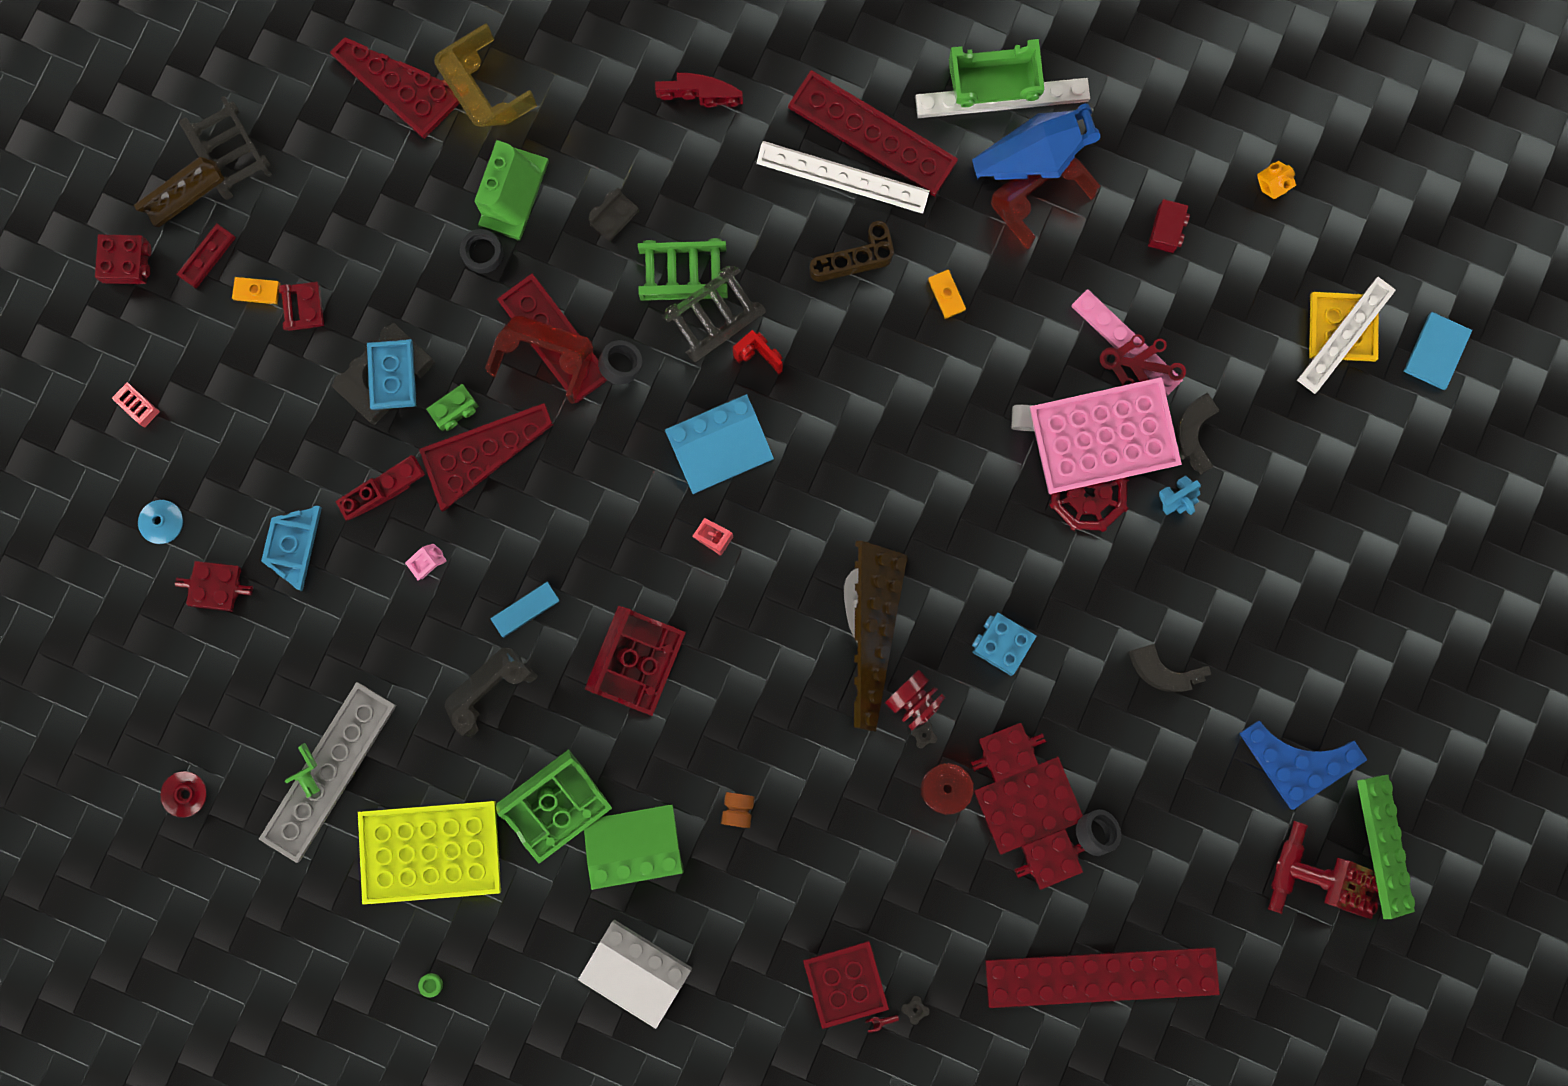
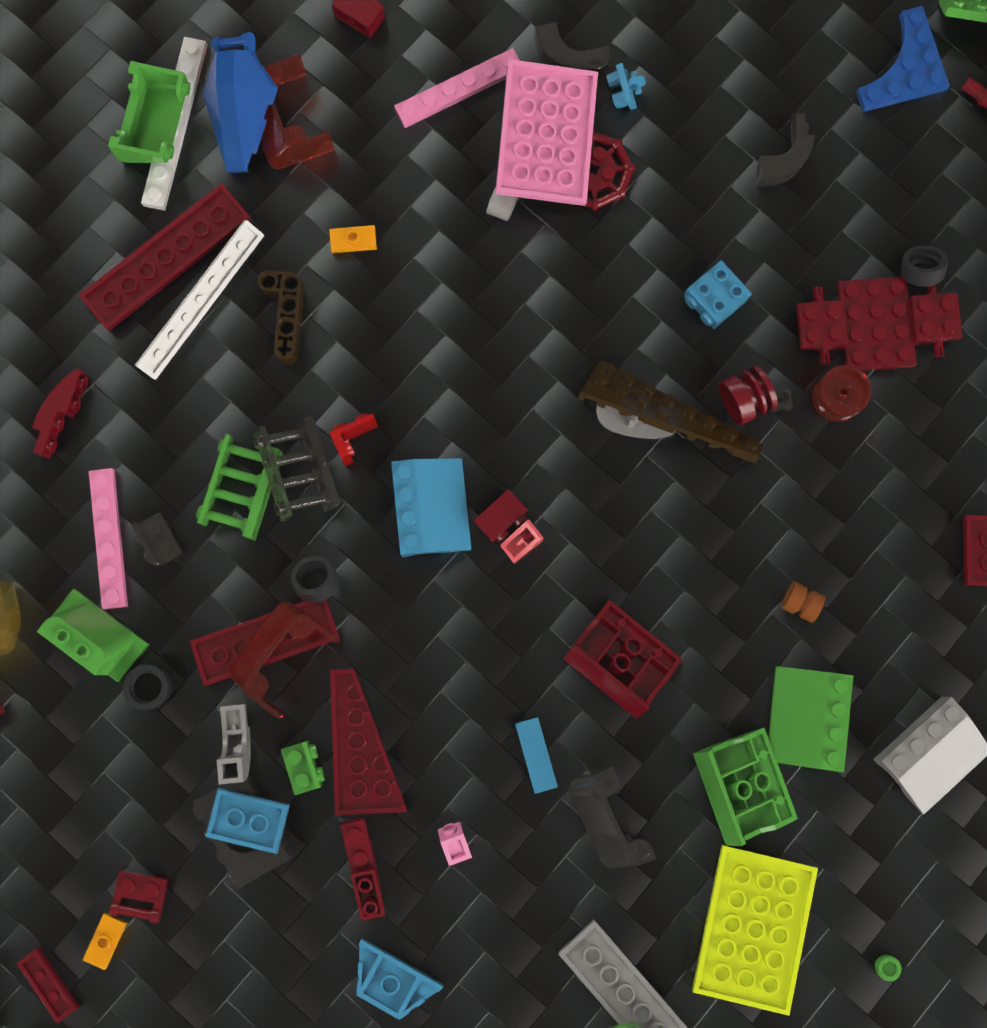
camera: 75 degrees left, 0 degrees up
dark red plant [1100,334,1186,386] -> none
none -> bright pink plate [89,468,128,610]
none -> light grey arch [217,704,251,785]
none -> dark red brick [474,489,527,544]

